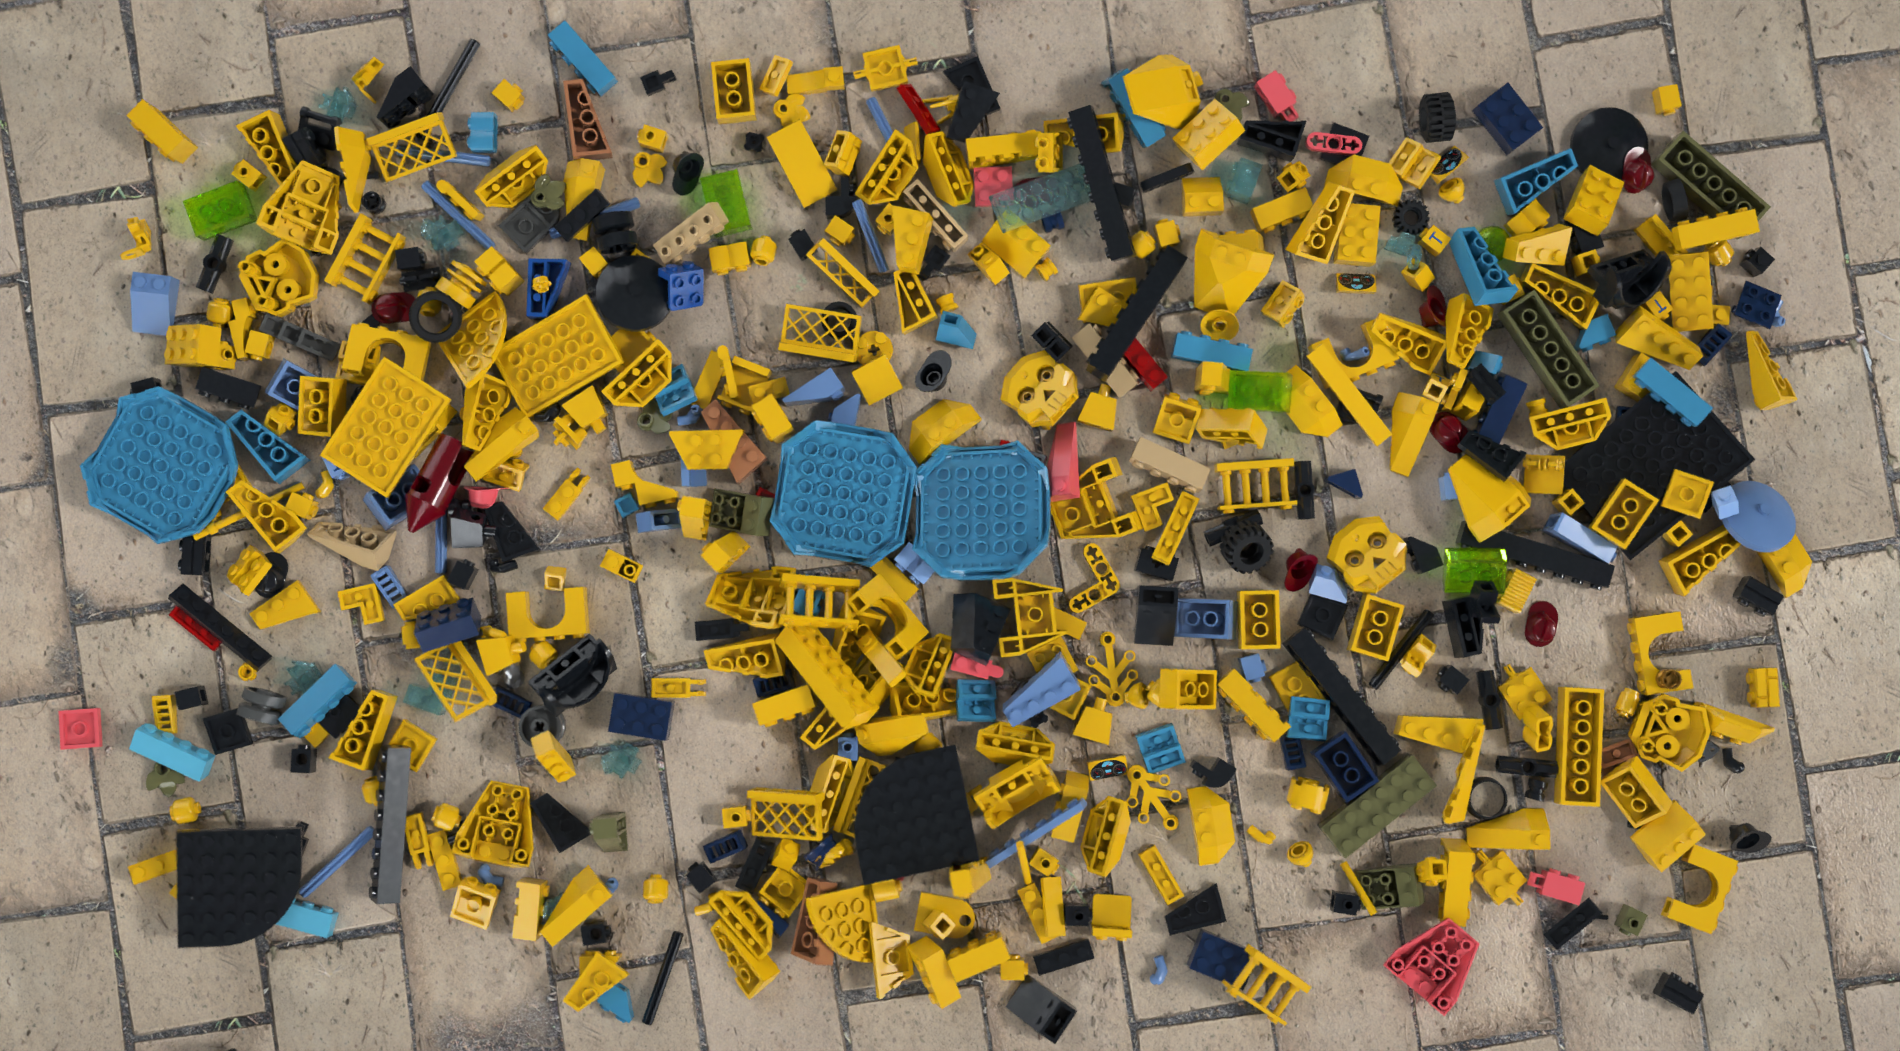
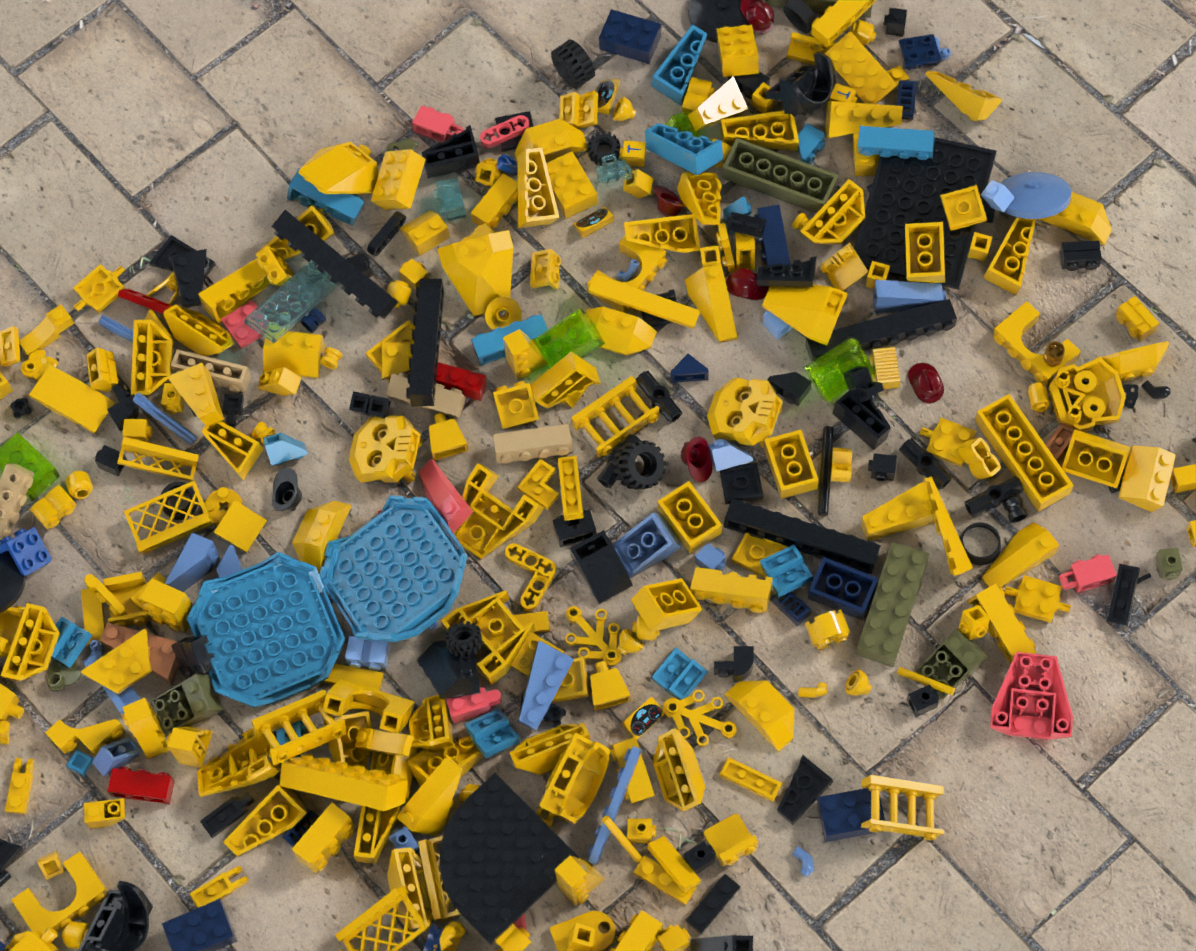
camera: 25 degrees left, 20 degrees down
none -> red brick [107,766,175,804]
none -> black hips [171,635,215,675]
none -> black tyre [445,621,483,657]
none -> blue tile [497,154,518,175]

